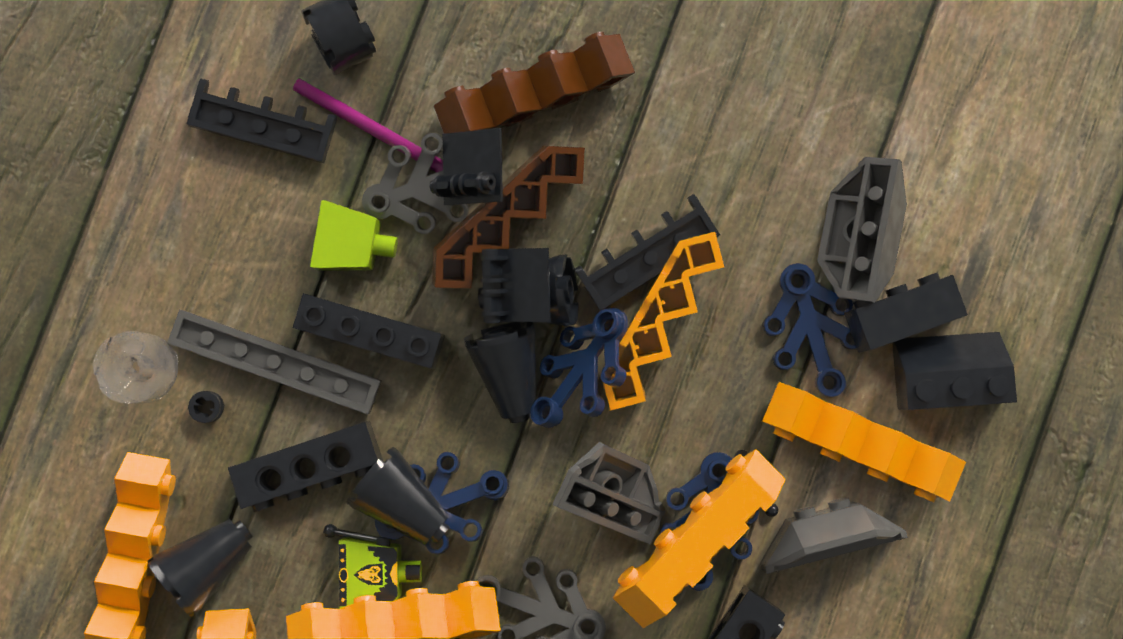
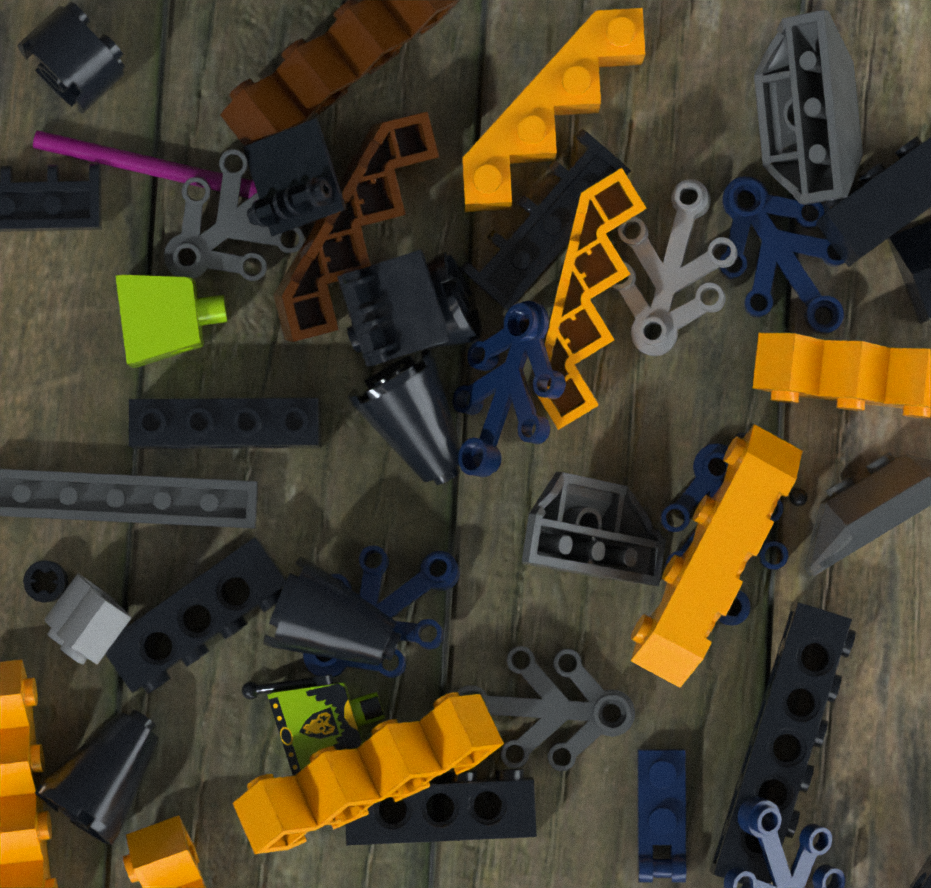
camera: 20 degrees left, 0 degrees up
none -> light grey brick [44,573,132,665]
none -> light orange brick [463,8,645,212]
none -> light grey plant [611,179,738,356]

